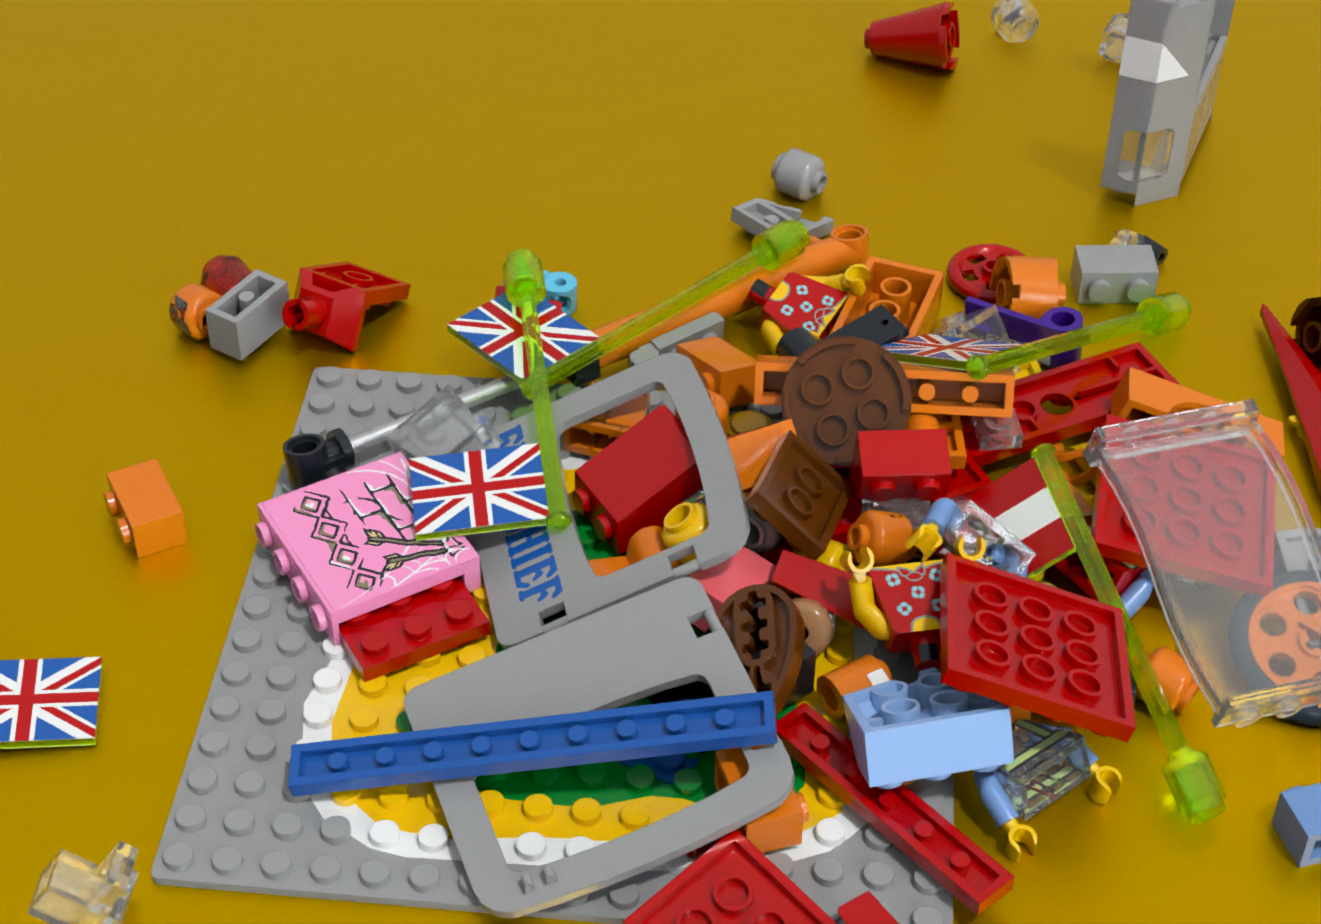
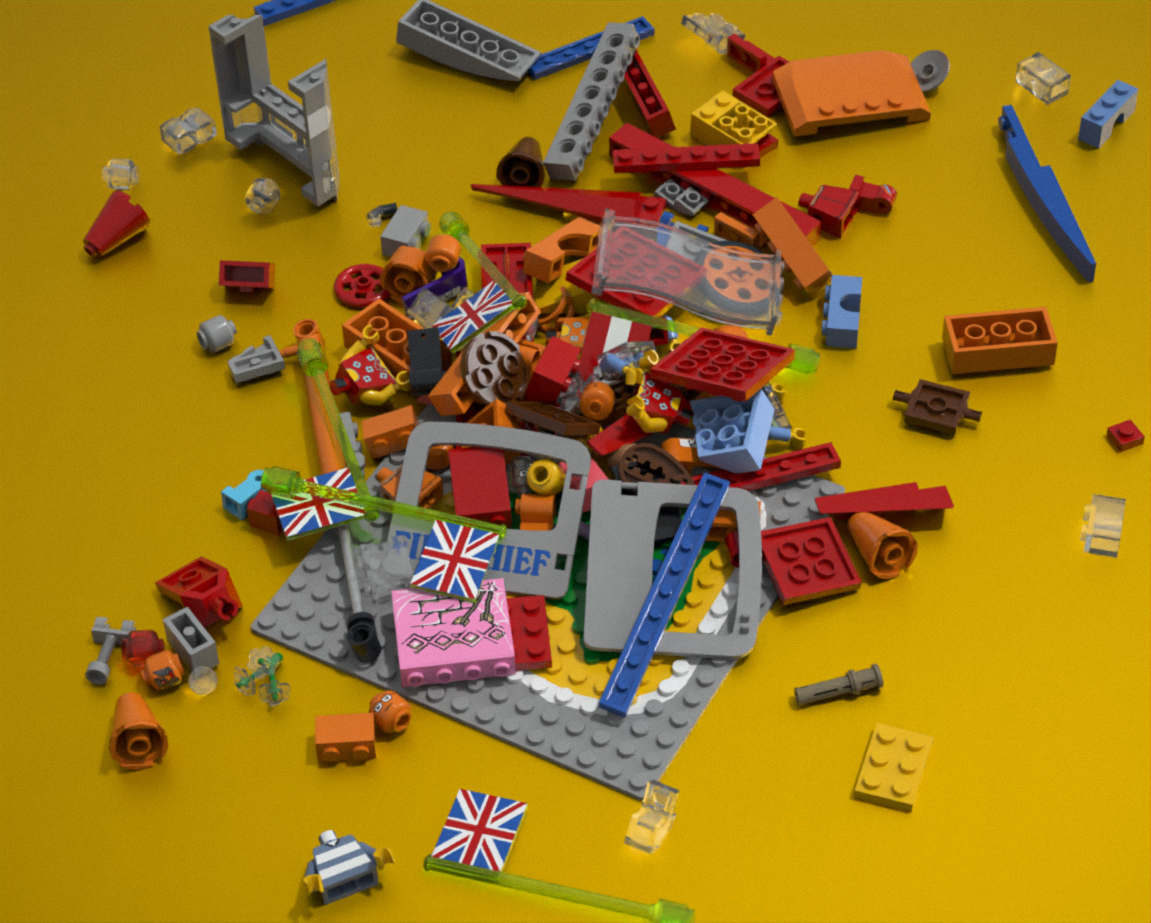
camera: 65 degrees left, 5 degrees up
none -> light grey bar [85,617,137,685]
none -> orange cone [109,692,168,770]
none -> clear plate [188,666,217,695]
none -> red brick [219,260,275,292]
none -> clear plant [234,646,291,706]
none -> clear head [245,178,281,214]
none -> orange head [369,690,412,733]
none -> orange head [426,234,461,272]

